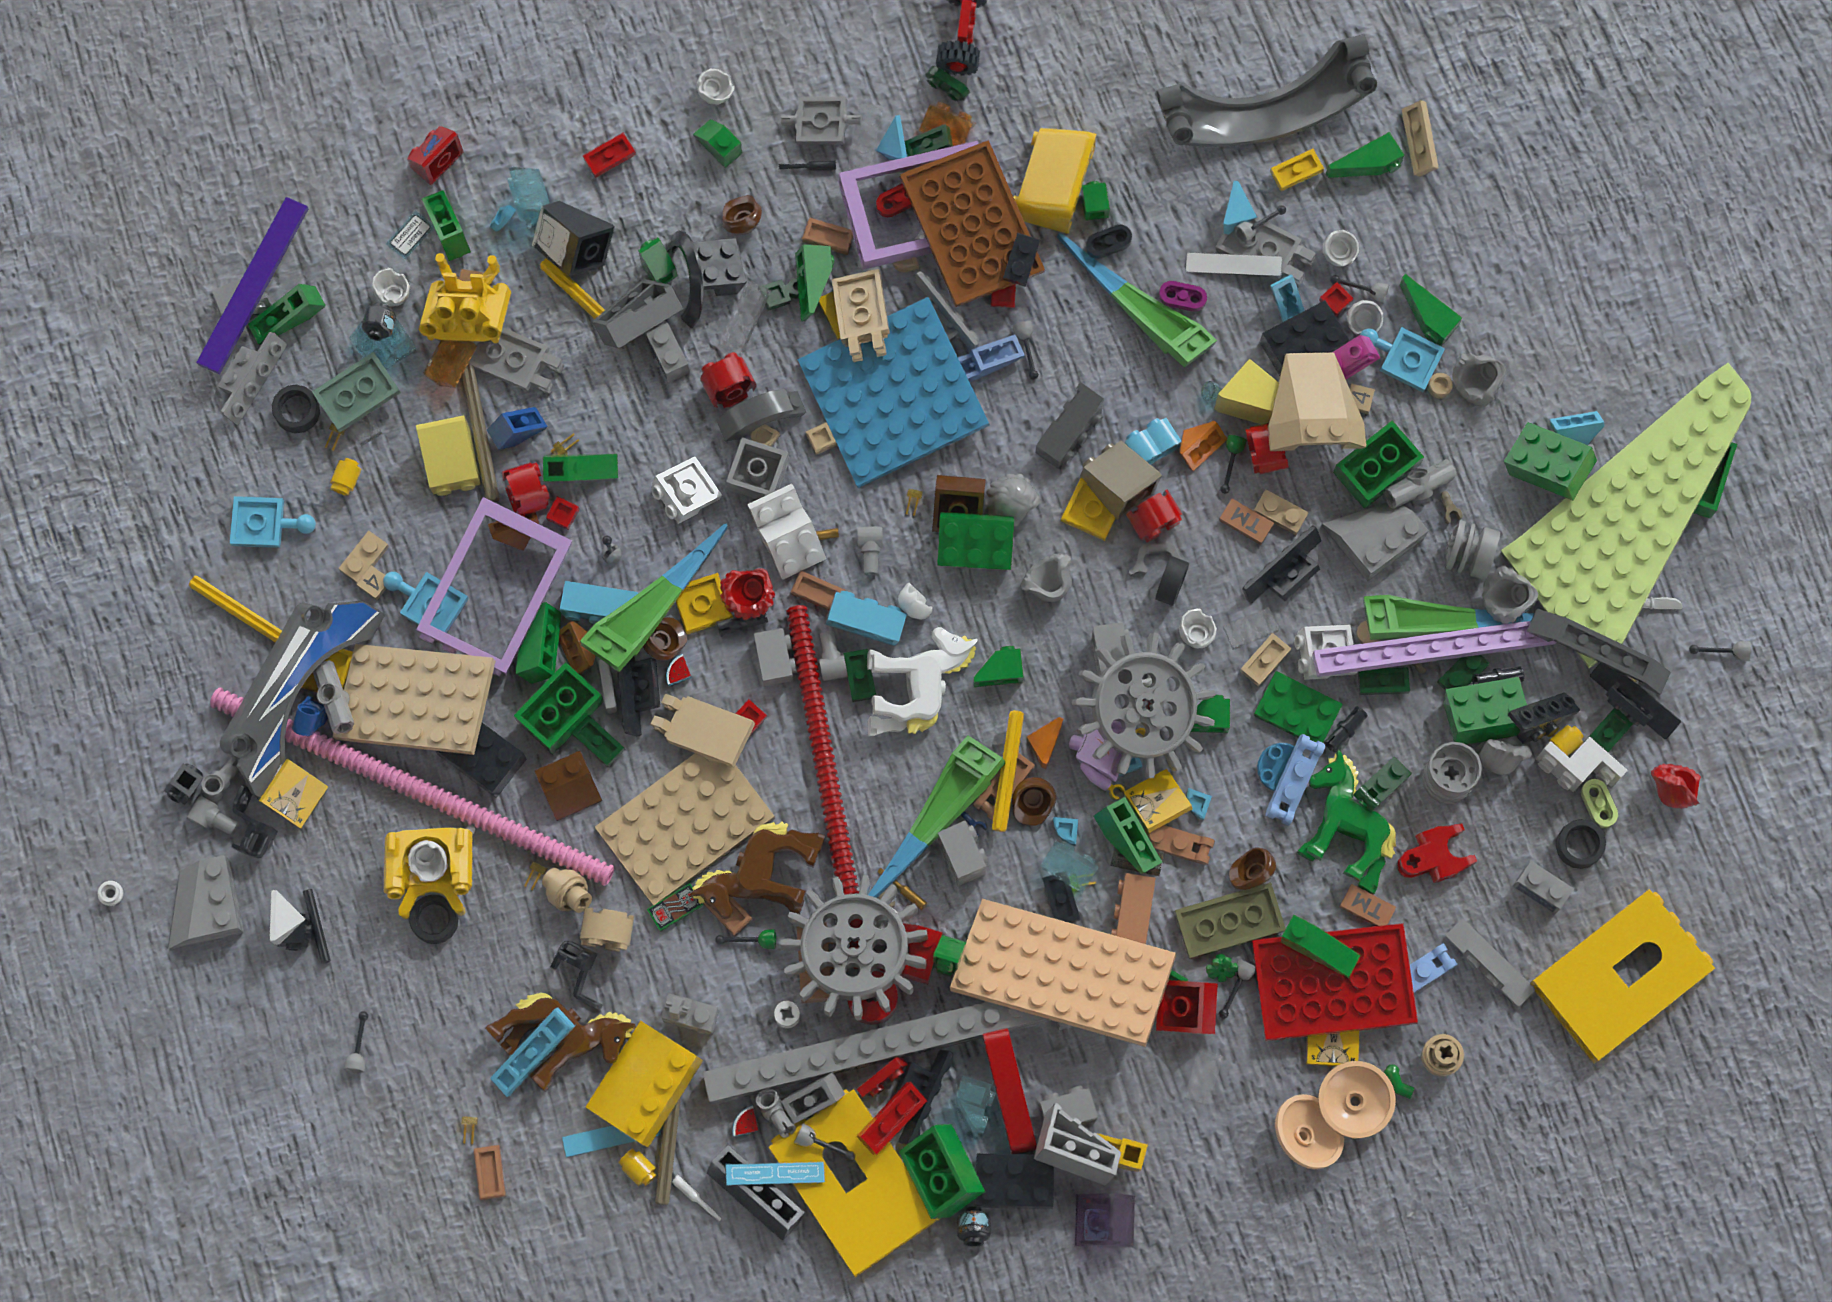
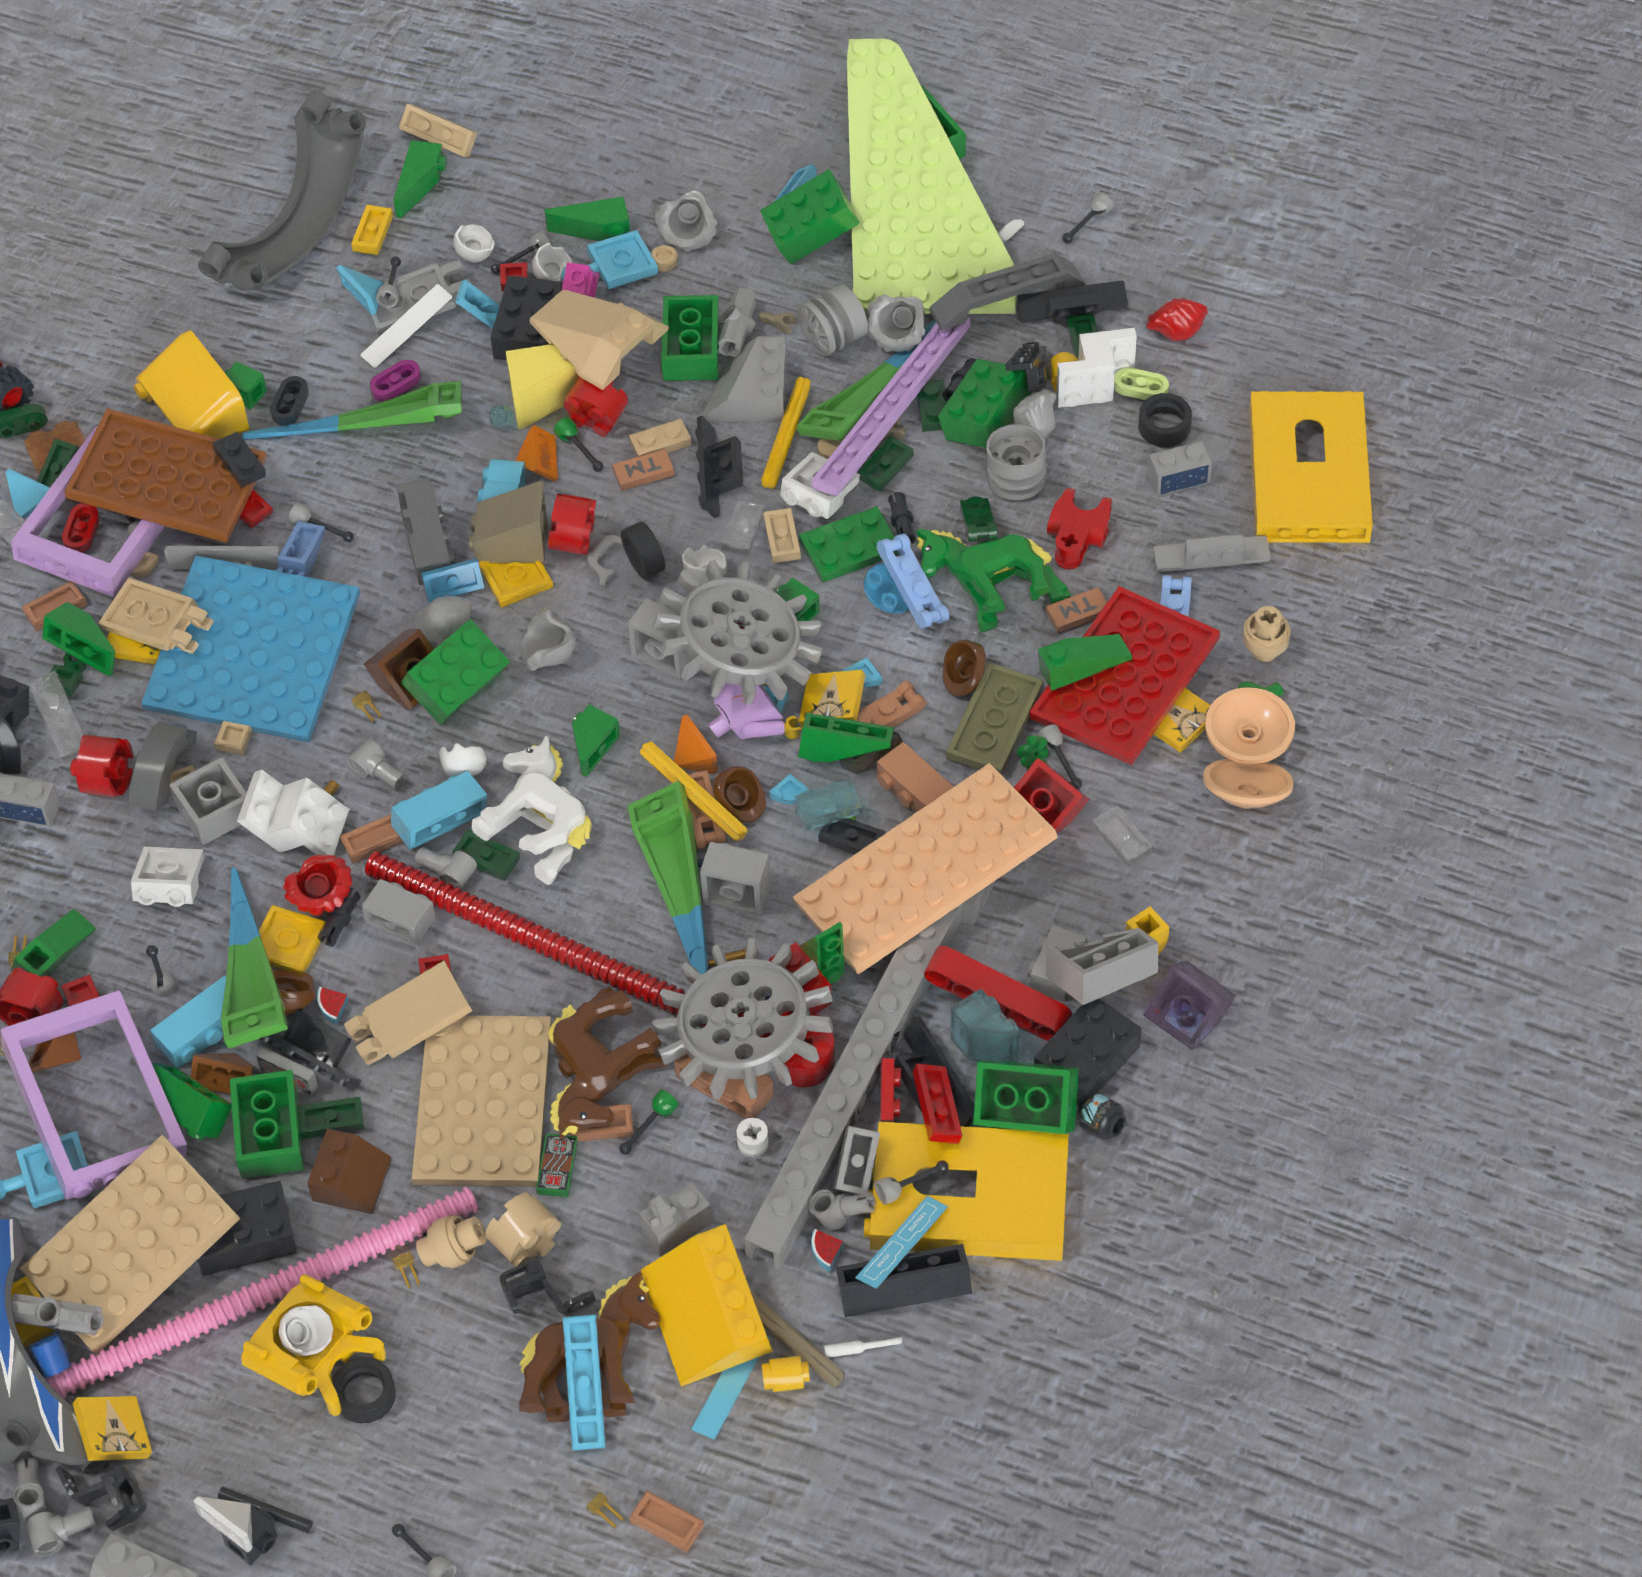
camera: 50 degrees left, 20 degrees down
none -> dark azure plate [421,558,484,603]
none -> yellow axle [761,377,811,489]

